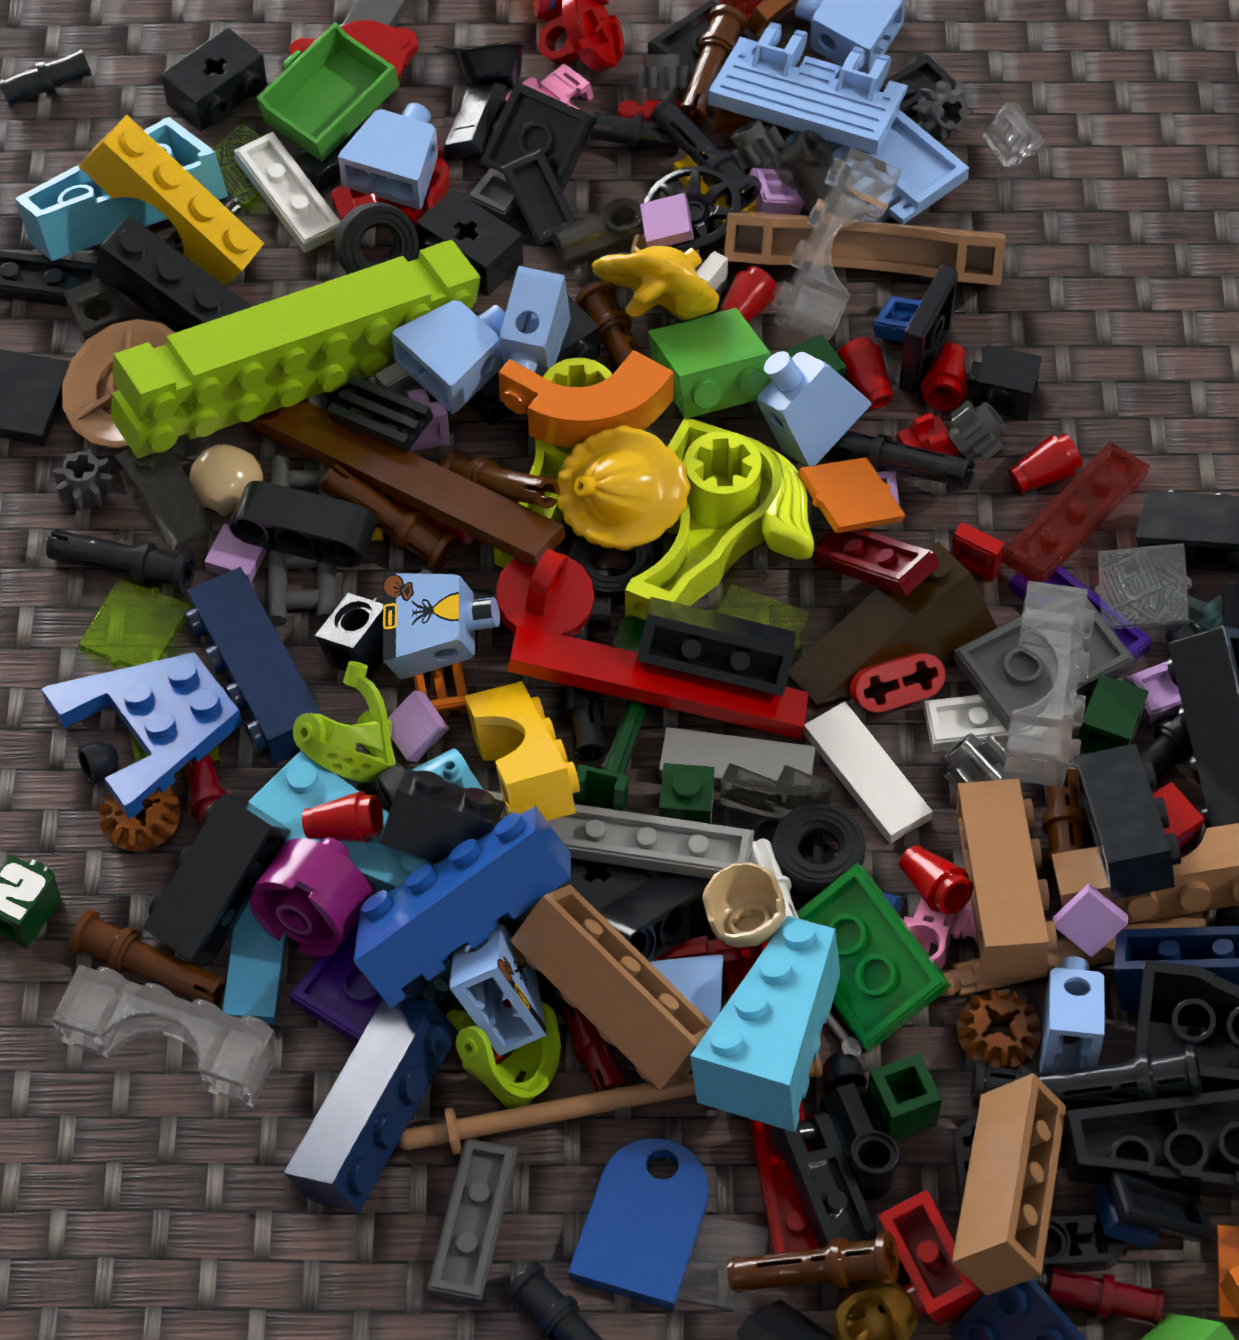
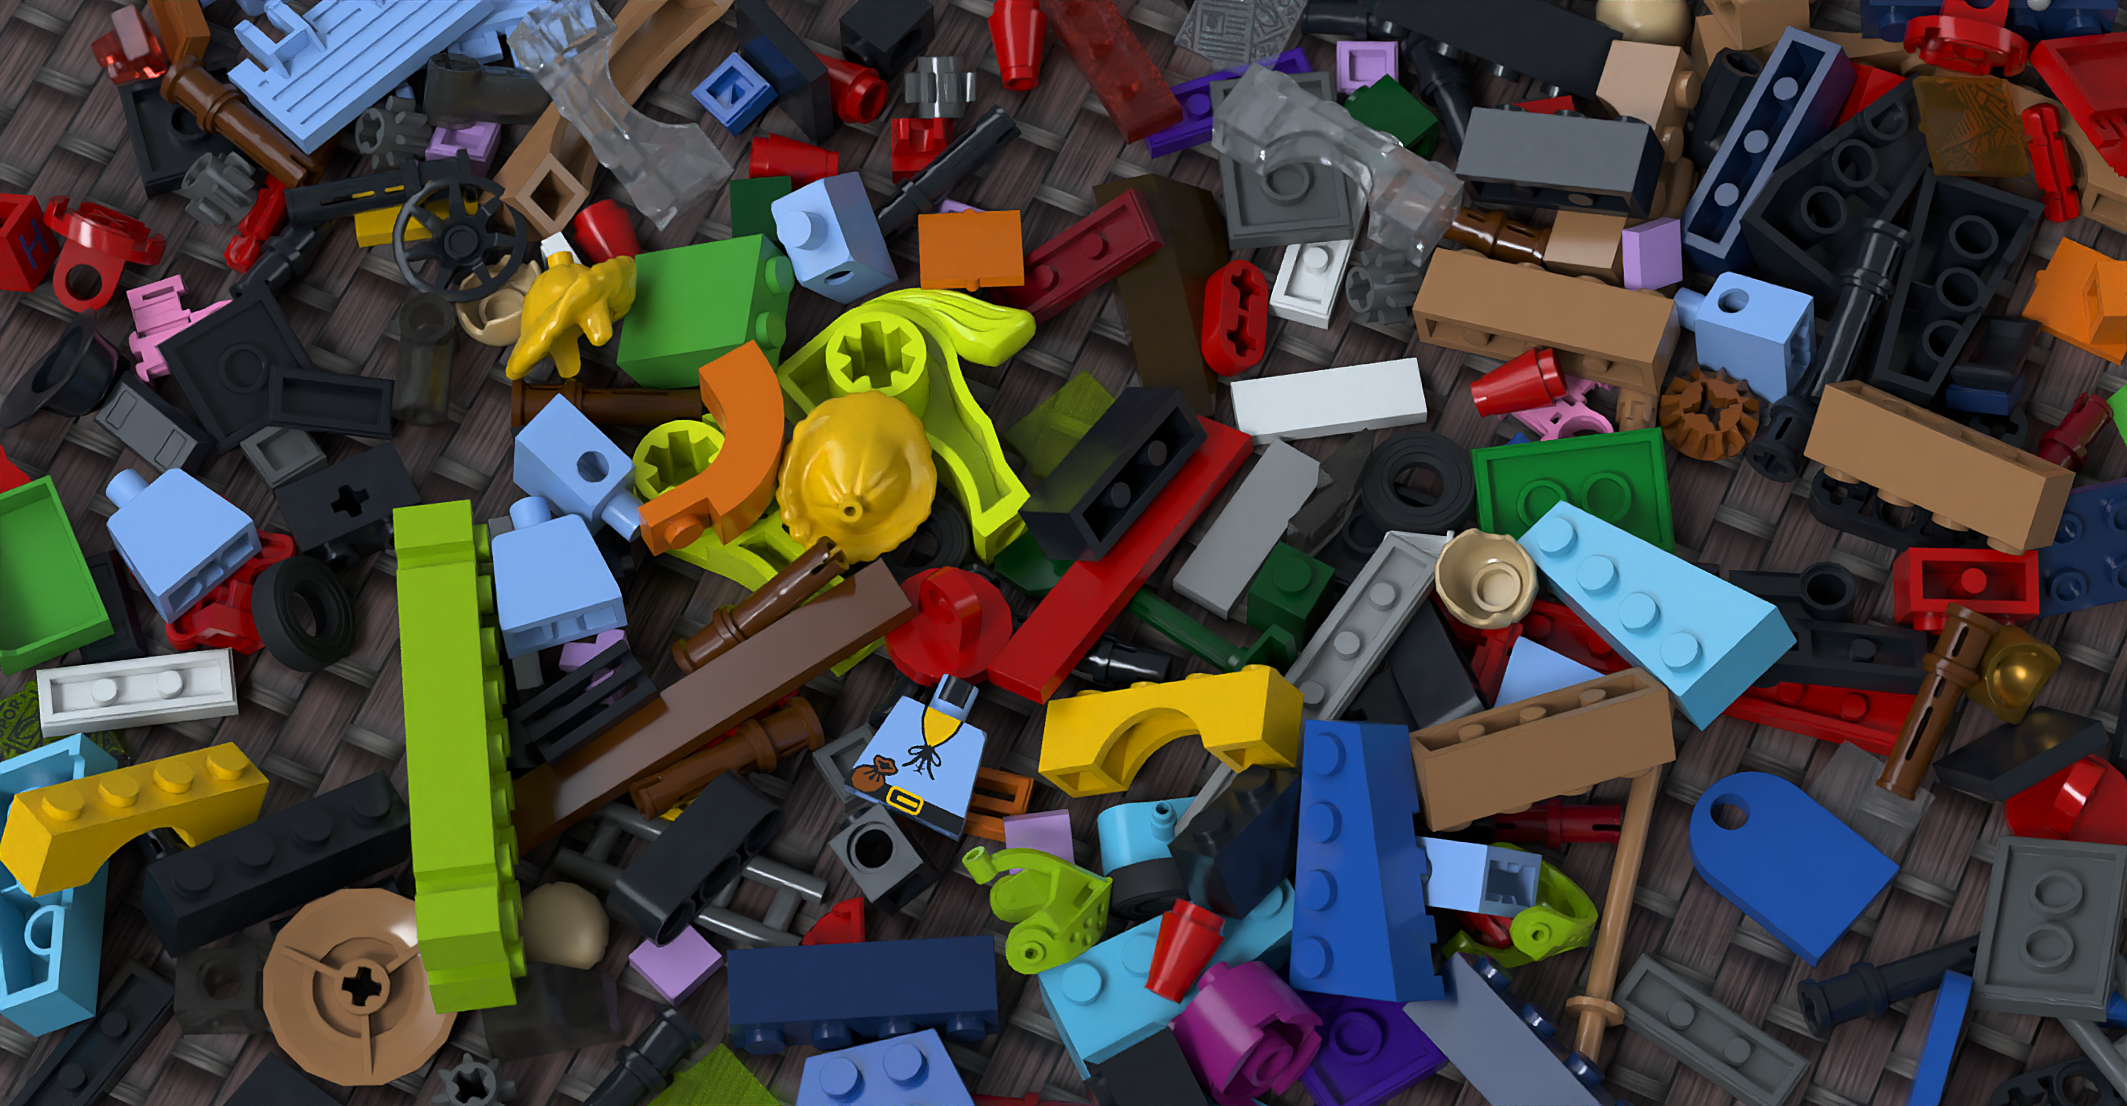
camera: 65 degrees left, 5 degrees up
lavender tile [640,193,694,247] -> none
dark green brick [867,1053,942,1141] -> none
red tile [951,522,1005,582] -> none
none -> red tile [801,897,866,946]

